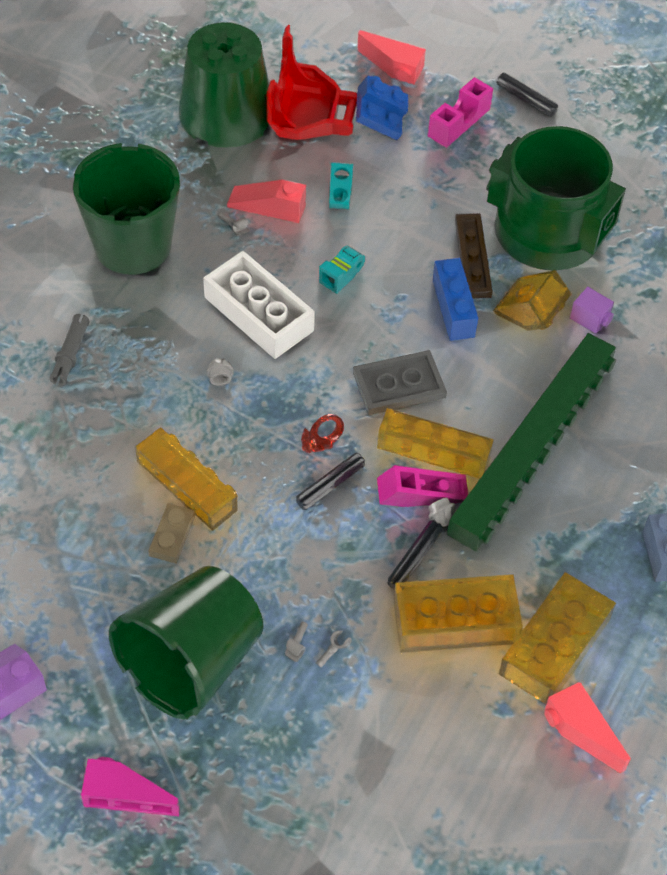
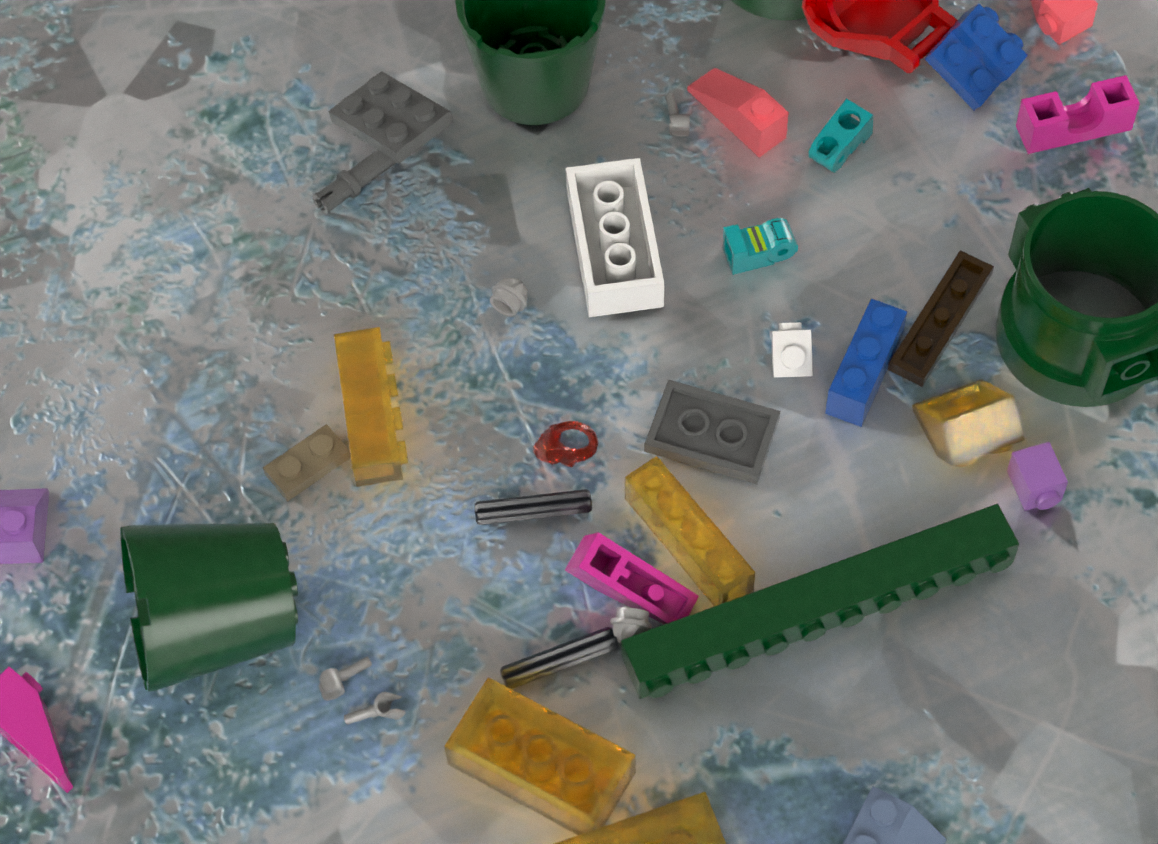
camera: 40 degrees right, 5 degrees up
none -> dark grey plate [328,71,454,164]
none -> white bracket [770,322,813,378]

